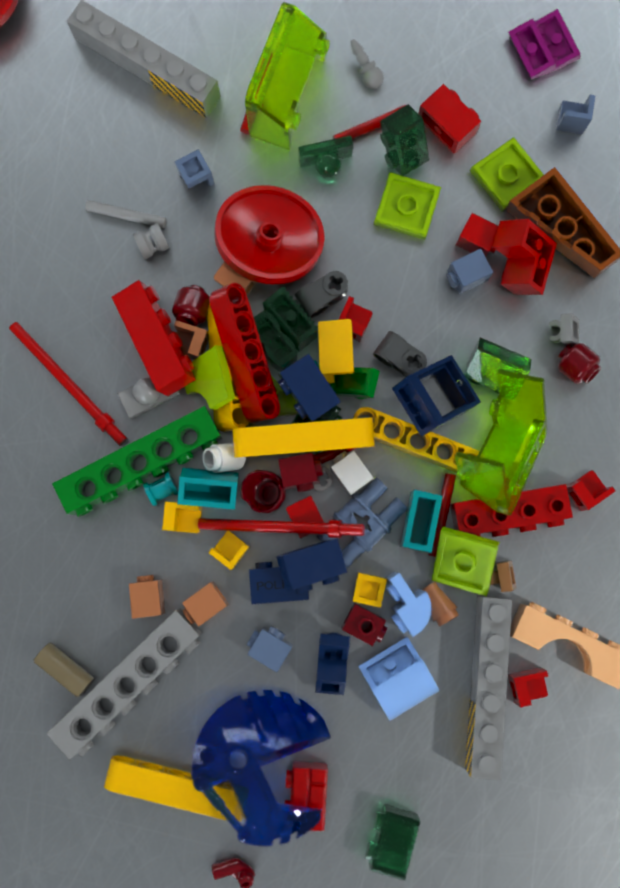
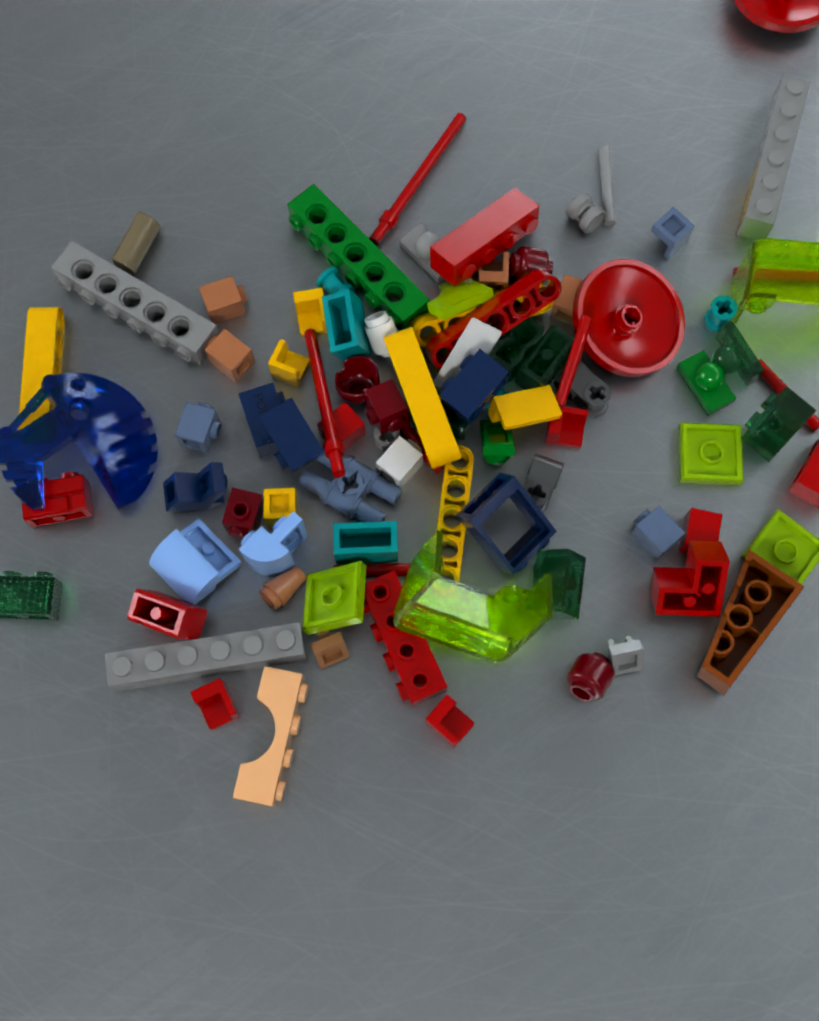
camera: 75 degrees right, 10 degrees down
none -> red brick [127,589,207,640]
none -> white sticker [433,318,502,389]
none -> red bar [555,315,593,406]
none -> green tile [677,350,736,415]
none -> teal bush [704,295,738,332]

